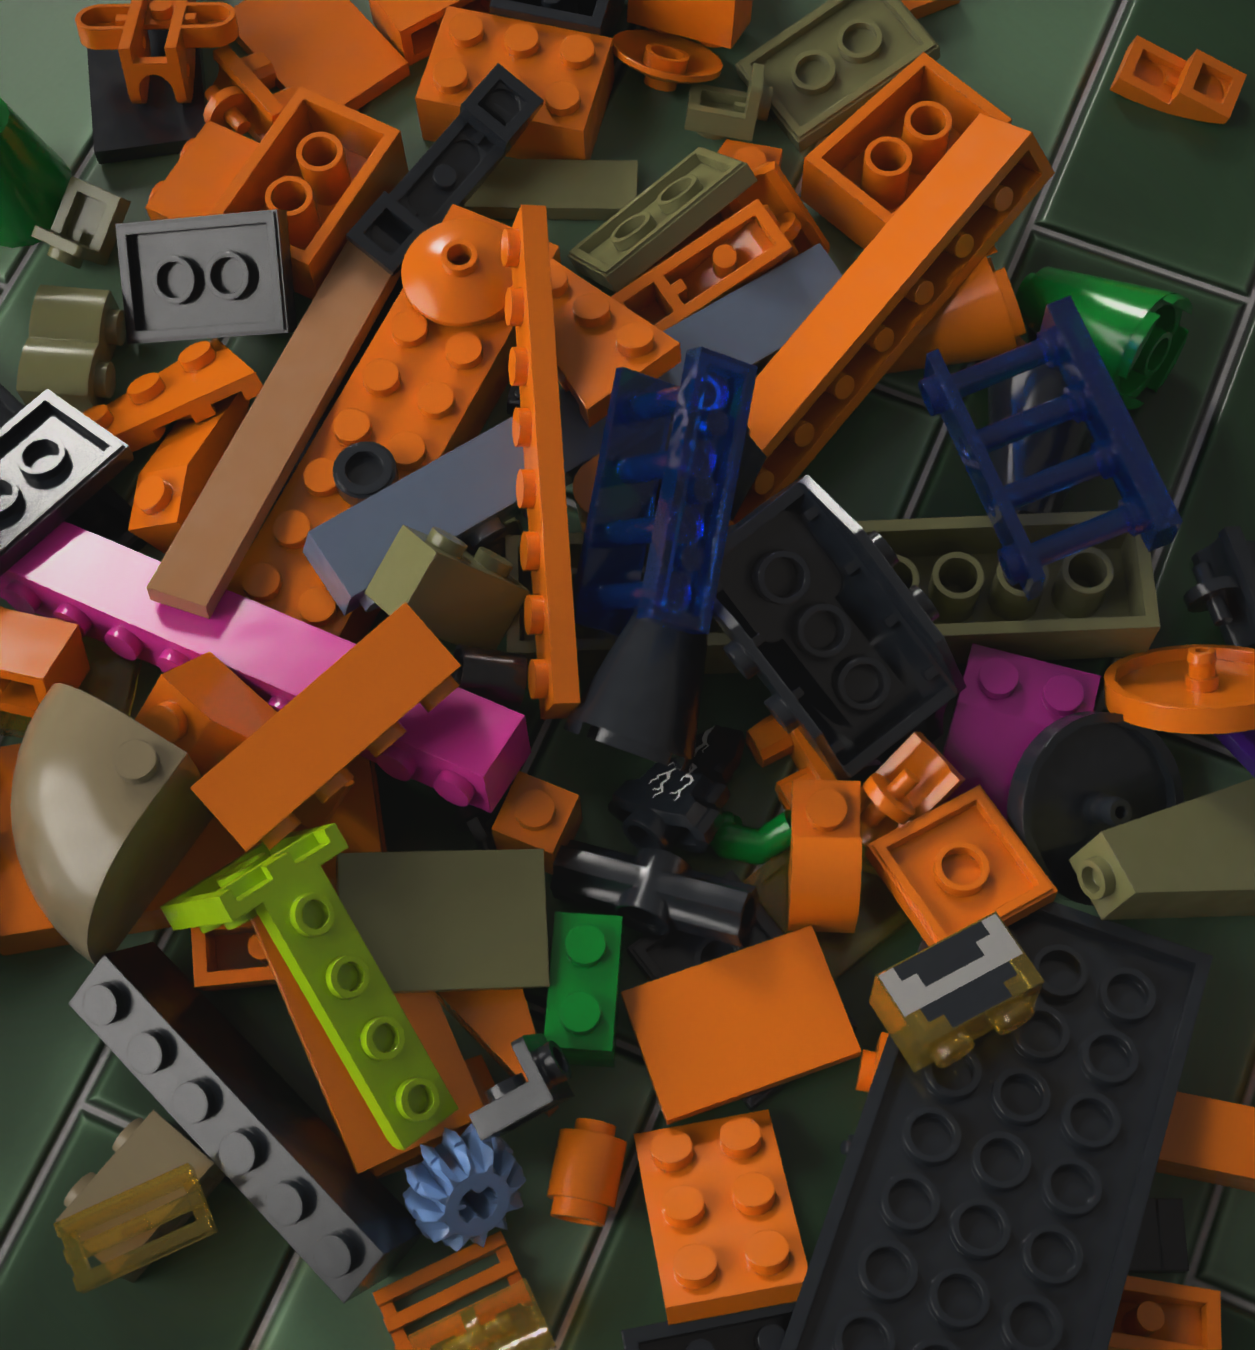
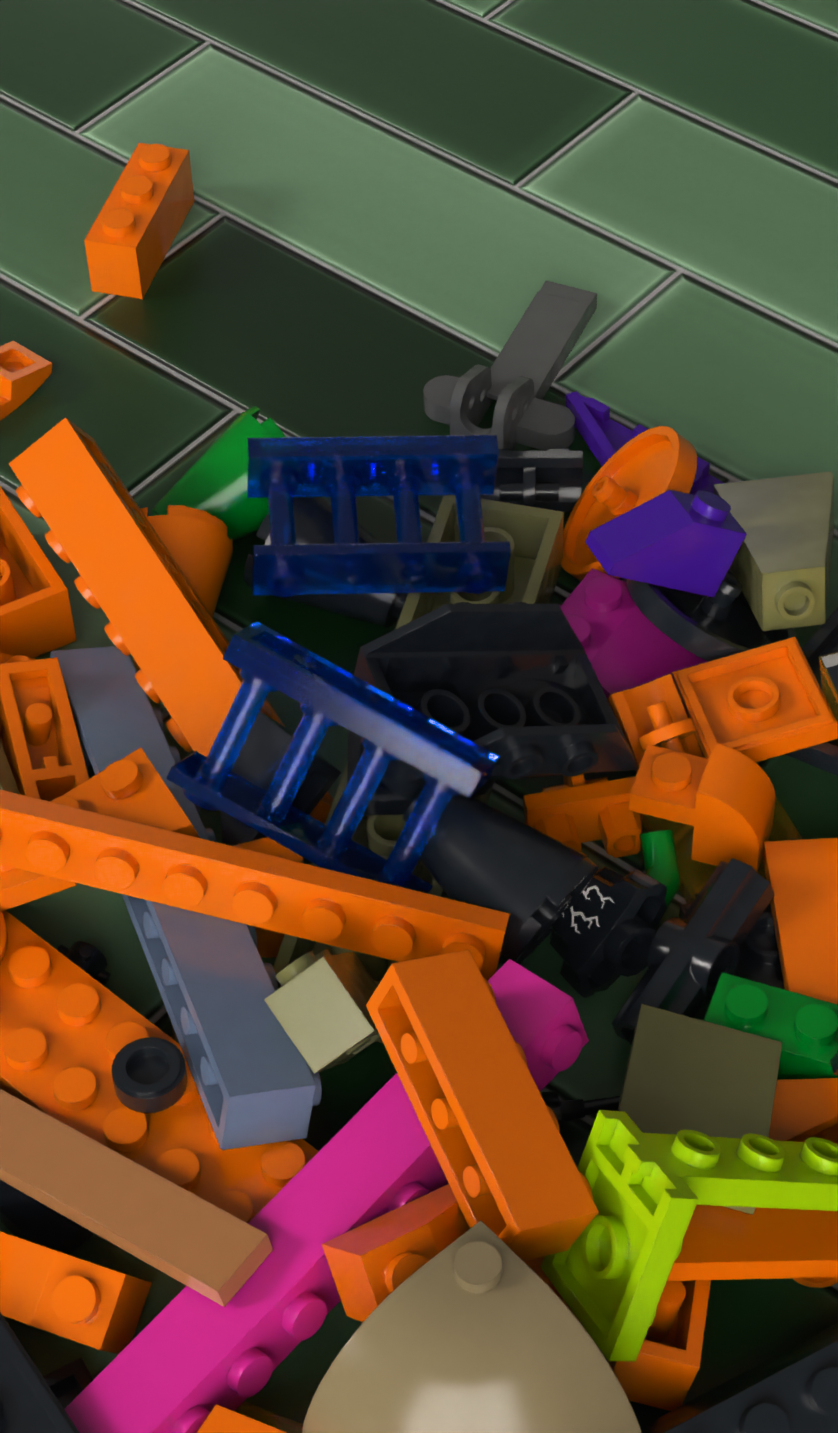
camera: 75 degrees left, 20 degrees down
orange brick [491,771,583,875] -> none
none -> dark purple slope [585,490,747,598]

